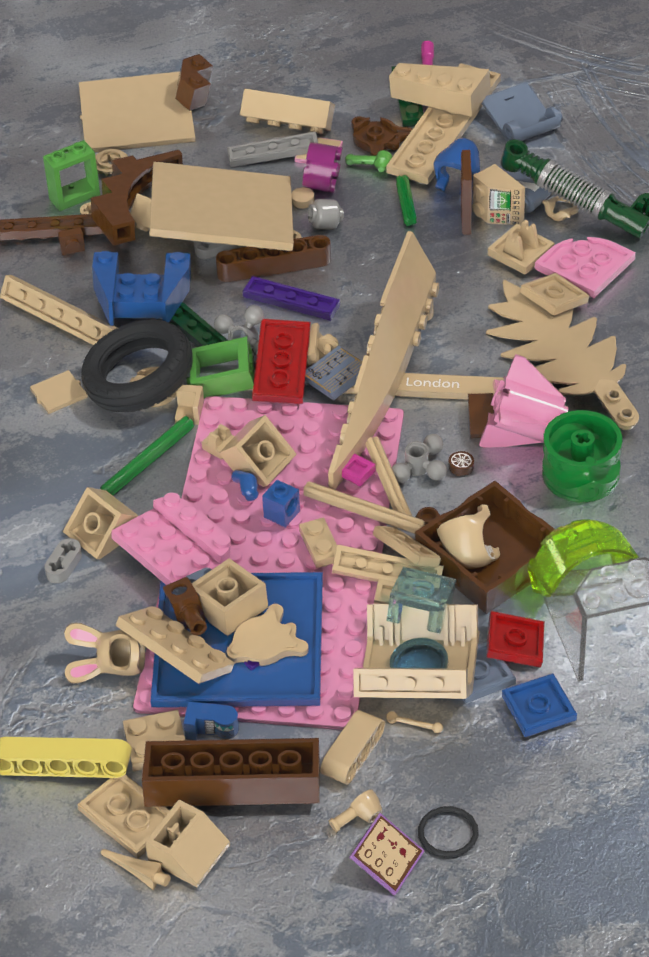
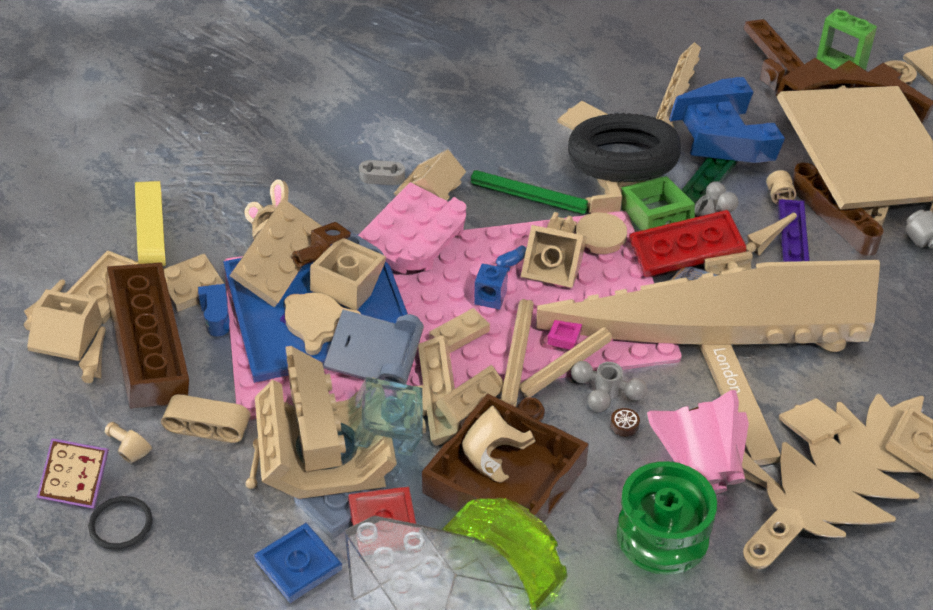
camera: 70 degrees right, 0 degrees up
none -> tan piece [78,326,106,383]
none -> tan wedge [286,346,346,472]
none -> sand blue door [323,309,424,388]
none -> tan tile [576,212,627,254]
none -> tan piece [746,213,797,256]
none -> tan wheel [766,170,796,205]
none -> tan piece [779,398,850,445]

